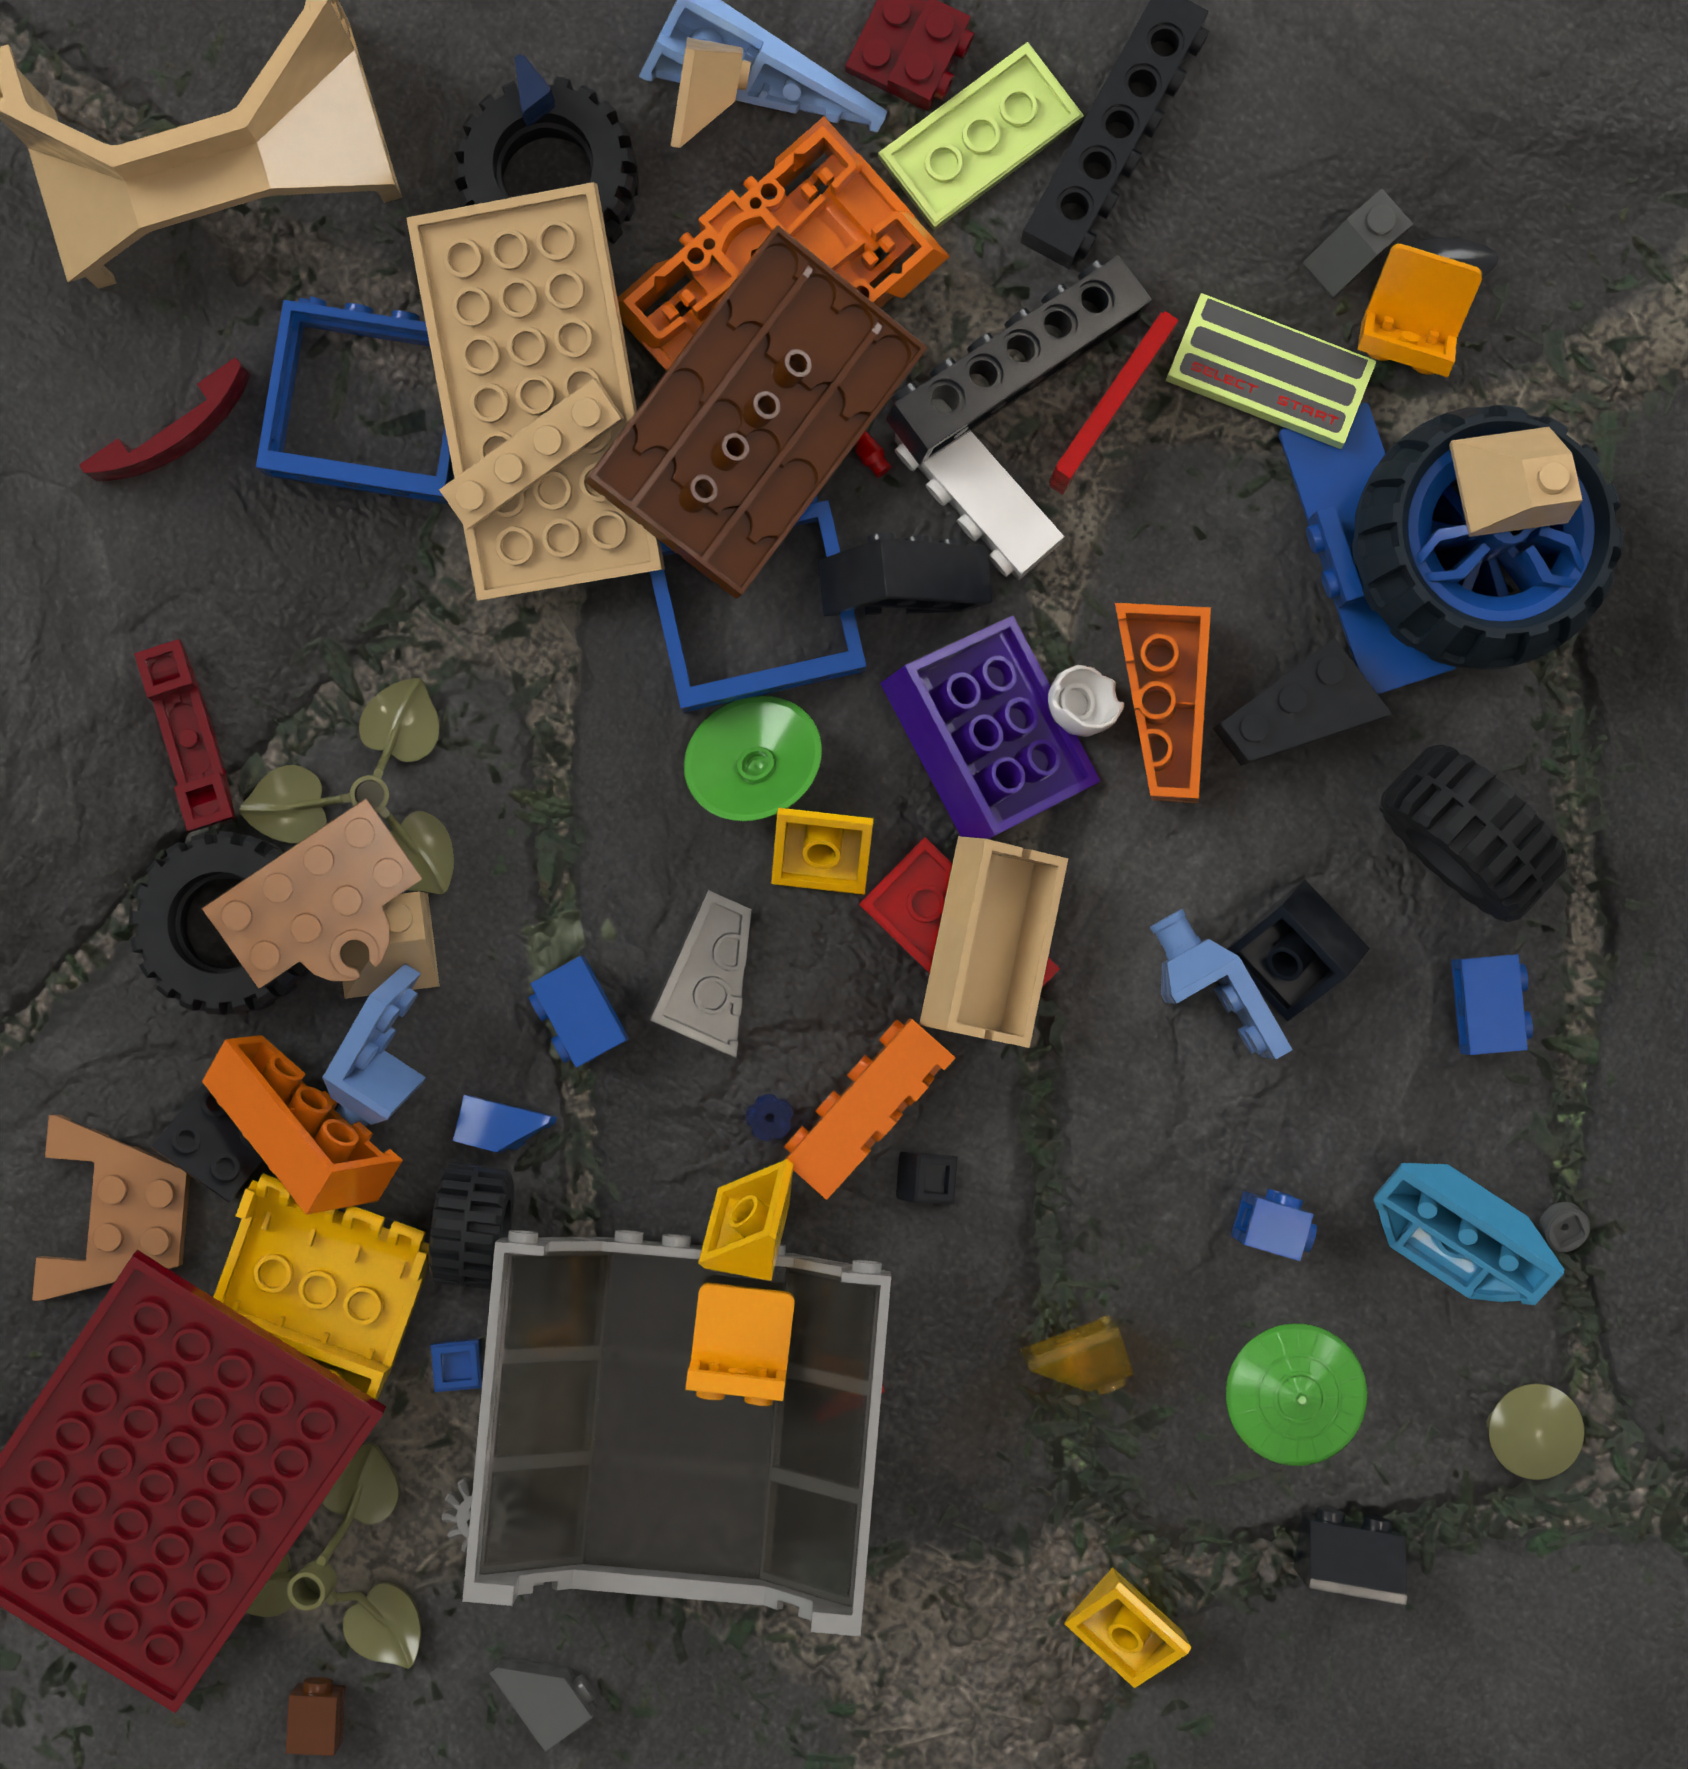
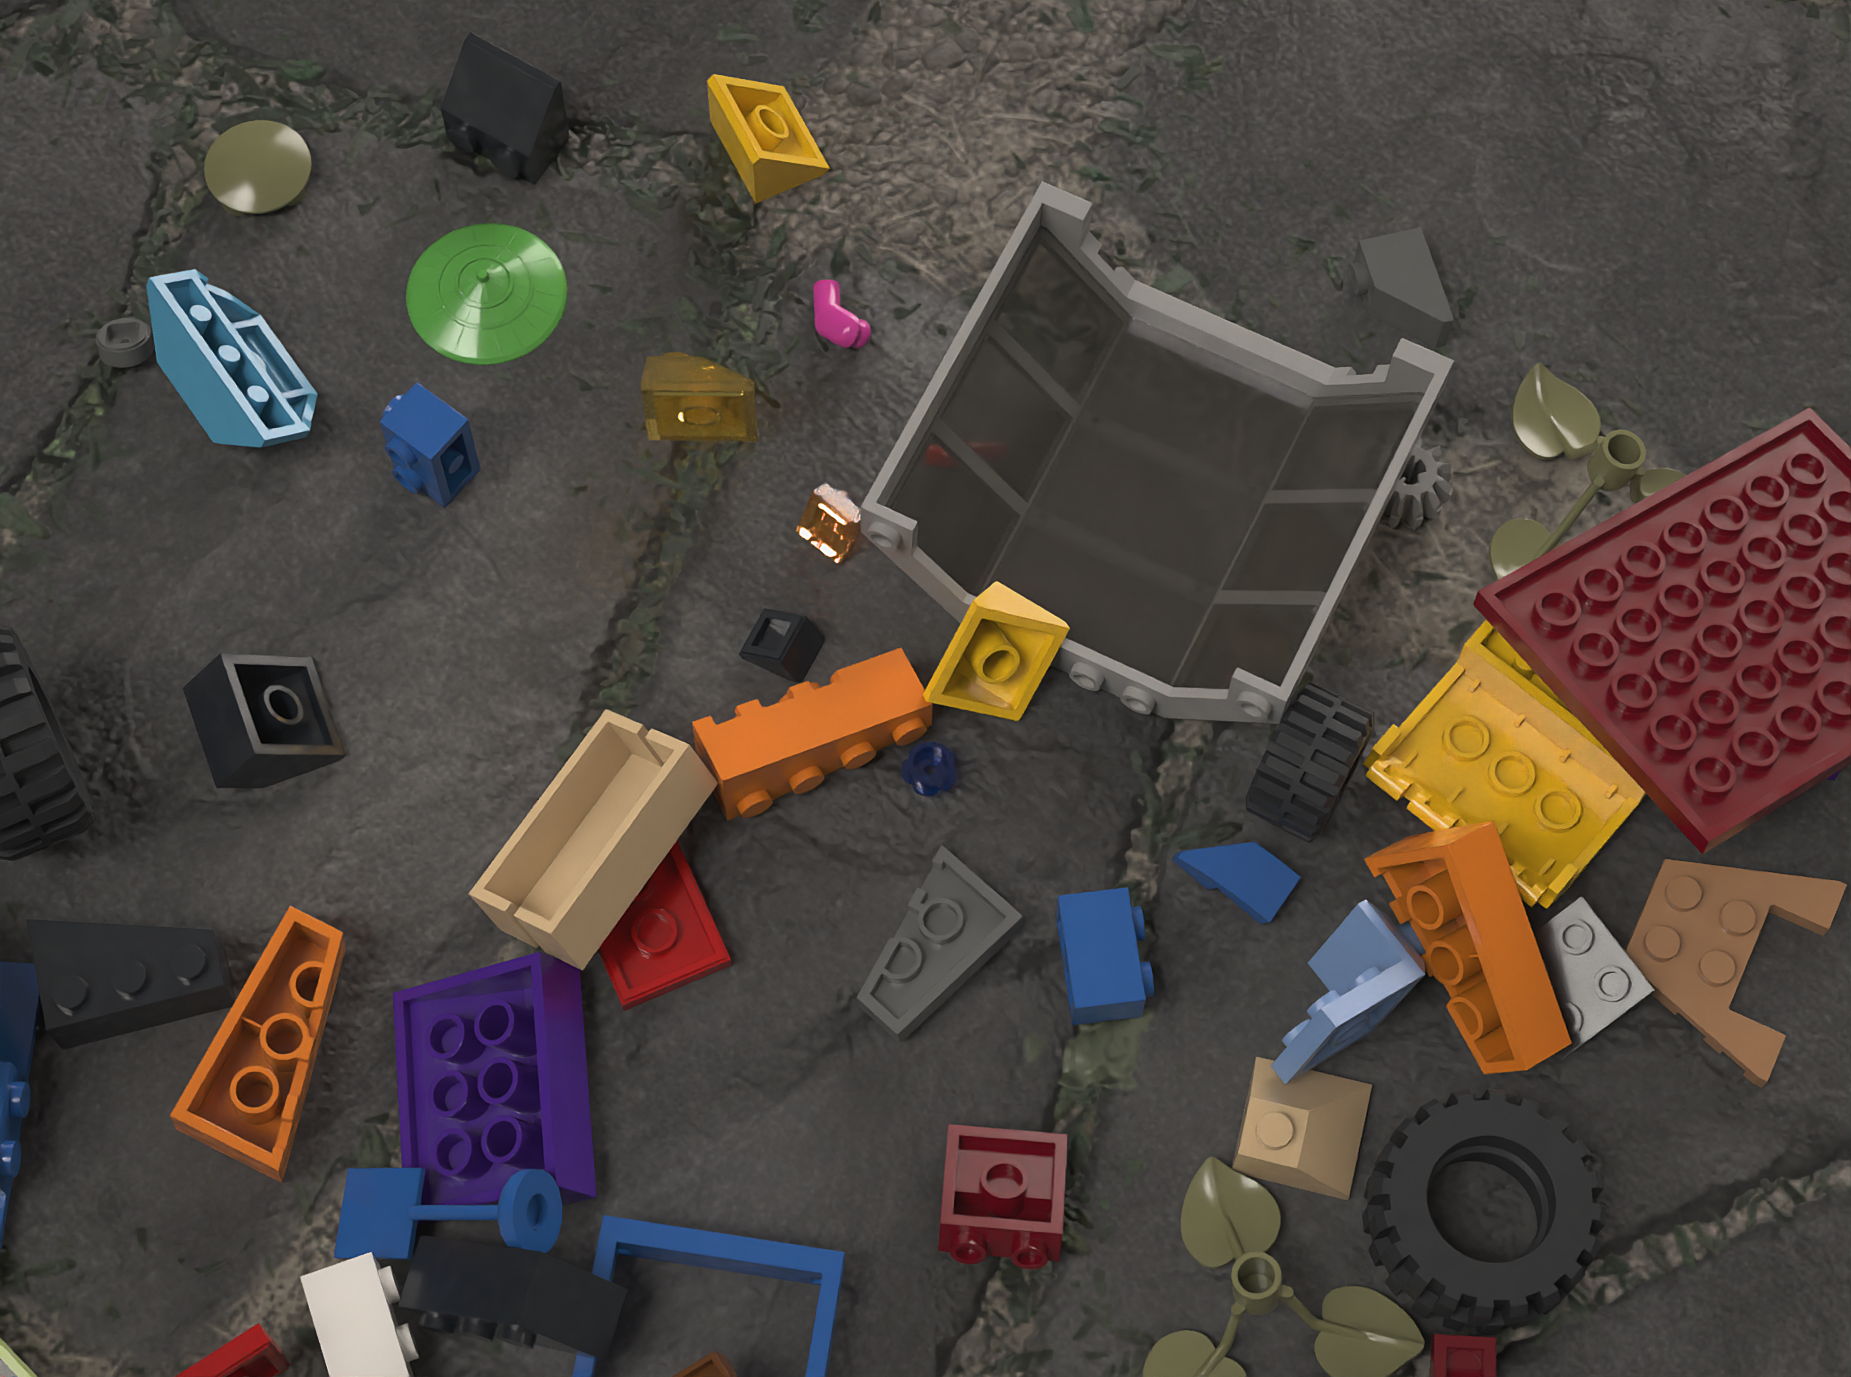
camera: 160 degrees left, 20 degrees down
medium nougat plate [202,797,422,988] -> none
reddish brown brick [286,1677,346,1756] -> none
blue tile [431,1338,483,1392] -> none
bright green hat [684,696,822,821] -> none
light orange bracket [686,1282,795,1406] -> none
yellow slope [771,808,874,895] -> none
white hair [1048,665,1124,737] -> none
medium blue plate [1150,909,1293,1060] -> none
blue brick [1451,954,1533,1055] -> none
none -> blue piece [334,1168,562,1260]
none -> clear orange tile [796,483,861,564]
none -> dark pink arm [813,280,871,349]
none -> dark red plate [938,1124,1068,1269]

